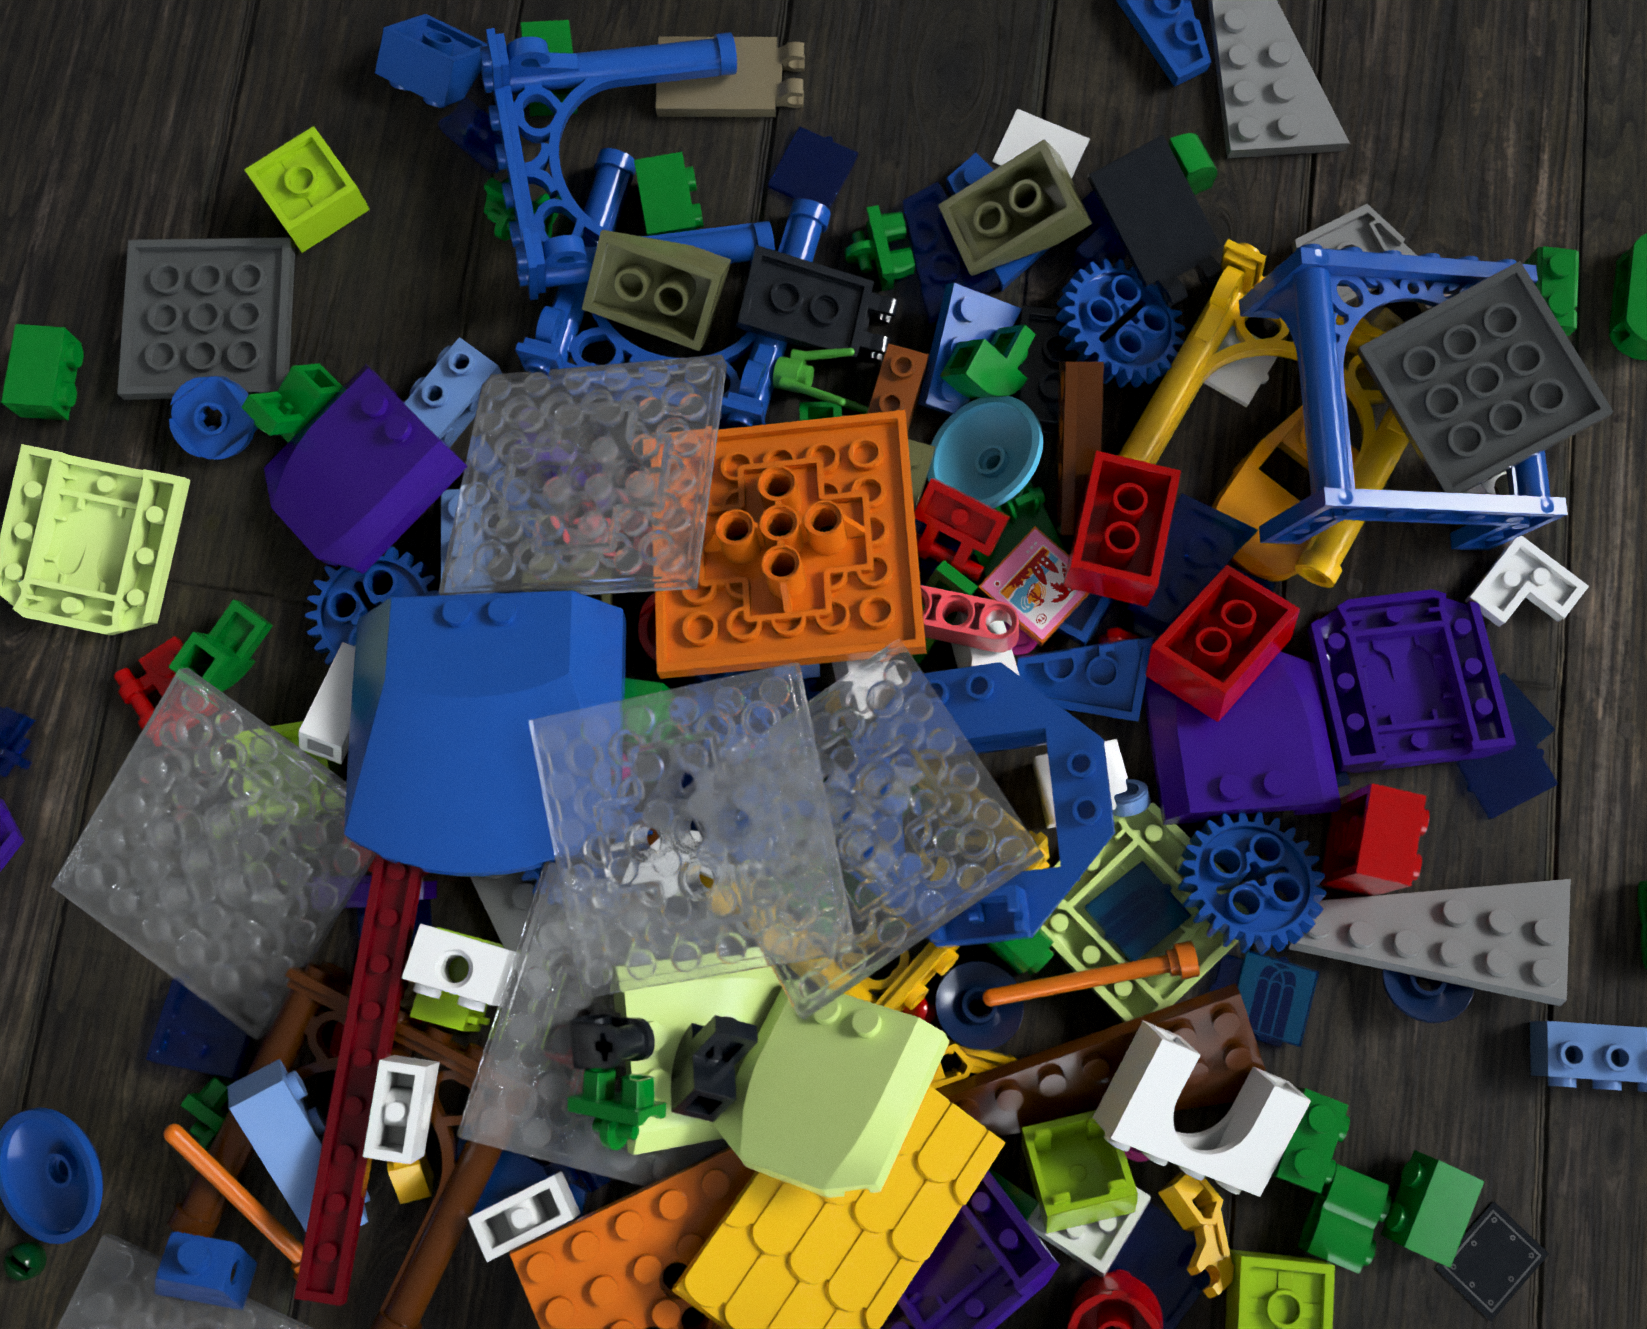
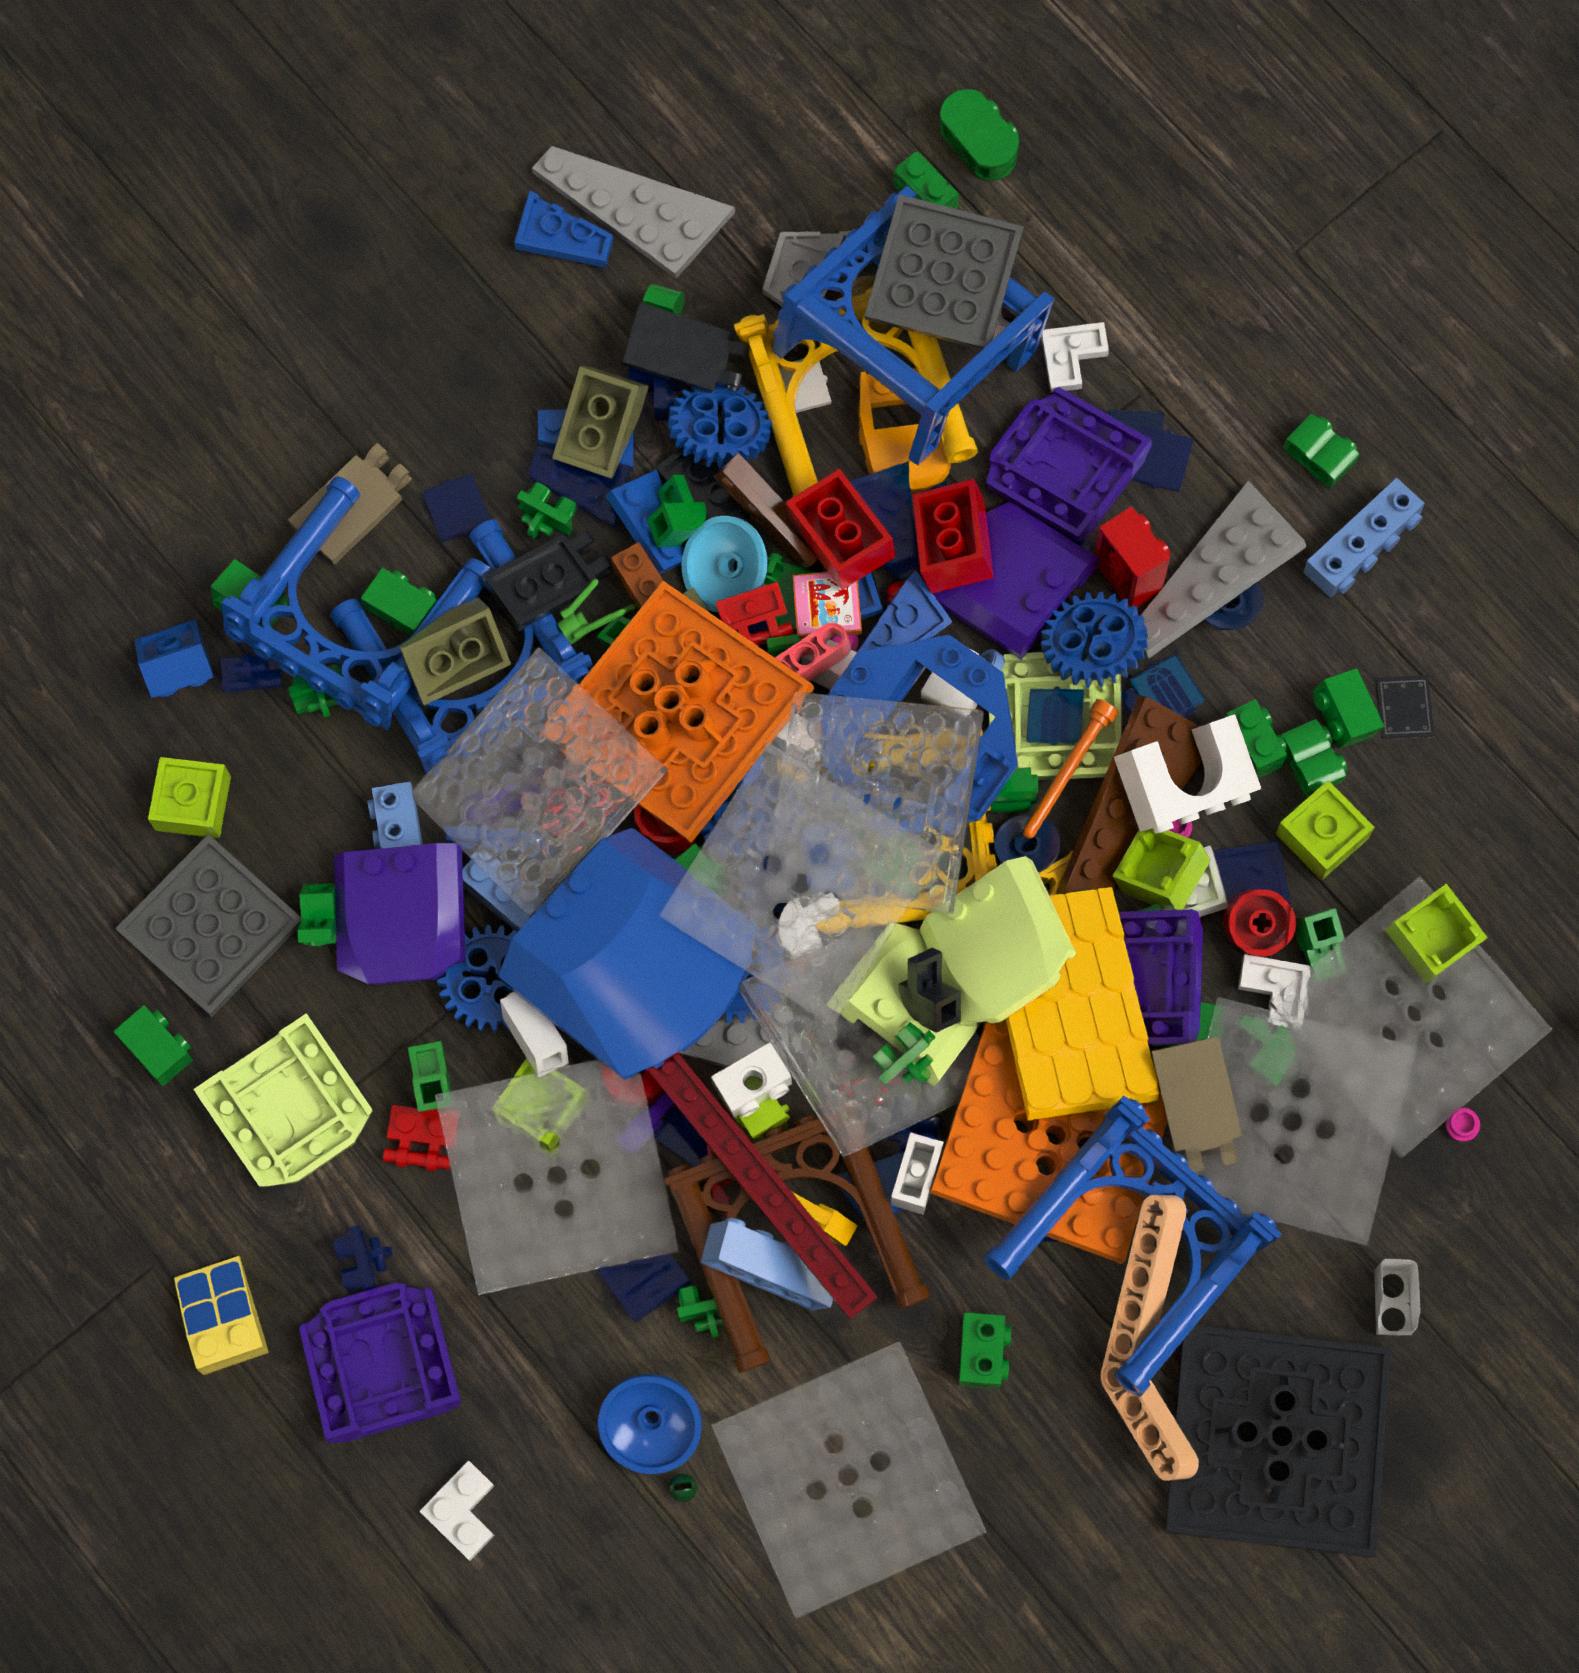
camera: 45 degrees left, 5 degrees down
blue torso [155,1232,257,1310] -> none
orange piece [164,1124,304,1280] -> none
blue plate [169,376,258,460] -> none
white brick [363,1055,440,1164] -> none
black piece [569,1014,655,1069] -> none
white sticker [992,109,1090,179] -> none
yellow piece [1158,1171,1235,1299] -> none

